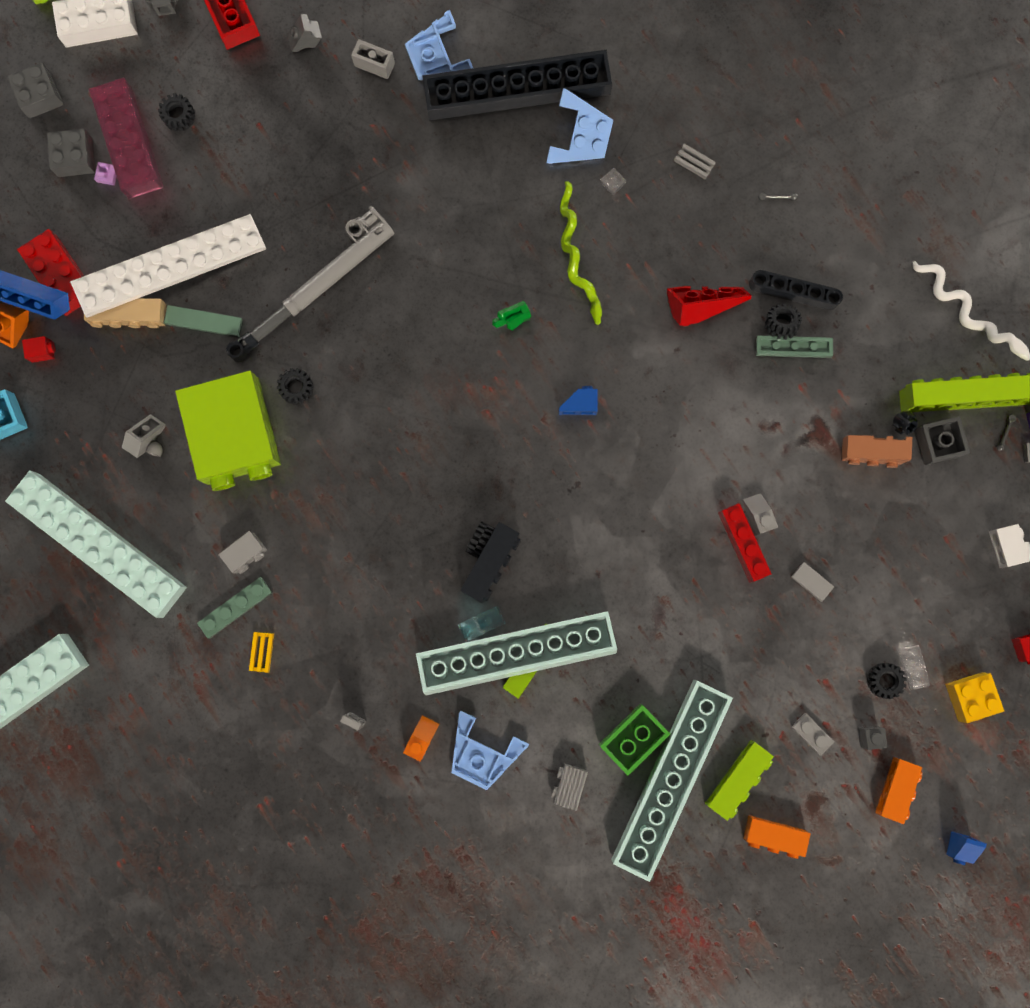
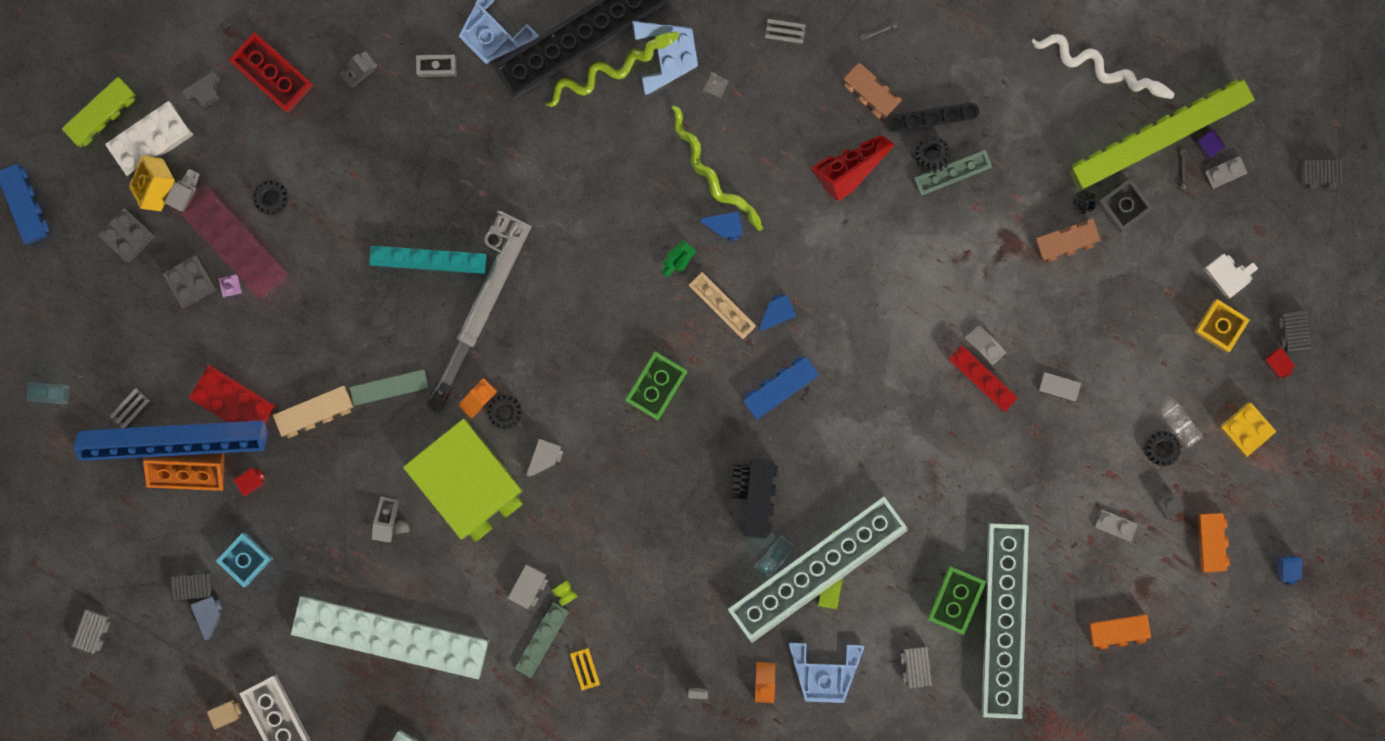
camera: 20 degrees left, 5 degrees up
white plate [70,214,266,318] -> none
lime brick [705,740,774,821] -> none
none -> yellow brick [129,155,174,211]
none -> light grey hinge [164,169,200,213]
none -> teal brick [369,246,487,274]
none -> orange slope [458,378,498,419]
none -> light grey slope [527,439,563,476]
none -> lime animal [545,31,679,107]
none -> lime wheel [552,580,578,606]
none -> bright green brick [625,352,688,421]
none -> tan plate [688,272,756,340]
none -> blue slope [701,211,743,241]
none -> blue brick [743,356,819,420]
none -> nougat wedge [843,63,902,120]
none -> yellow brick [1193,299,1250,353]

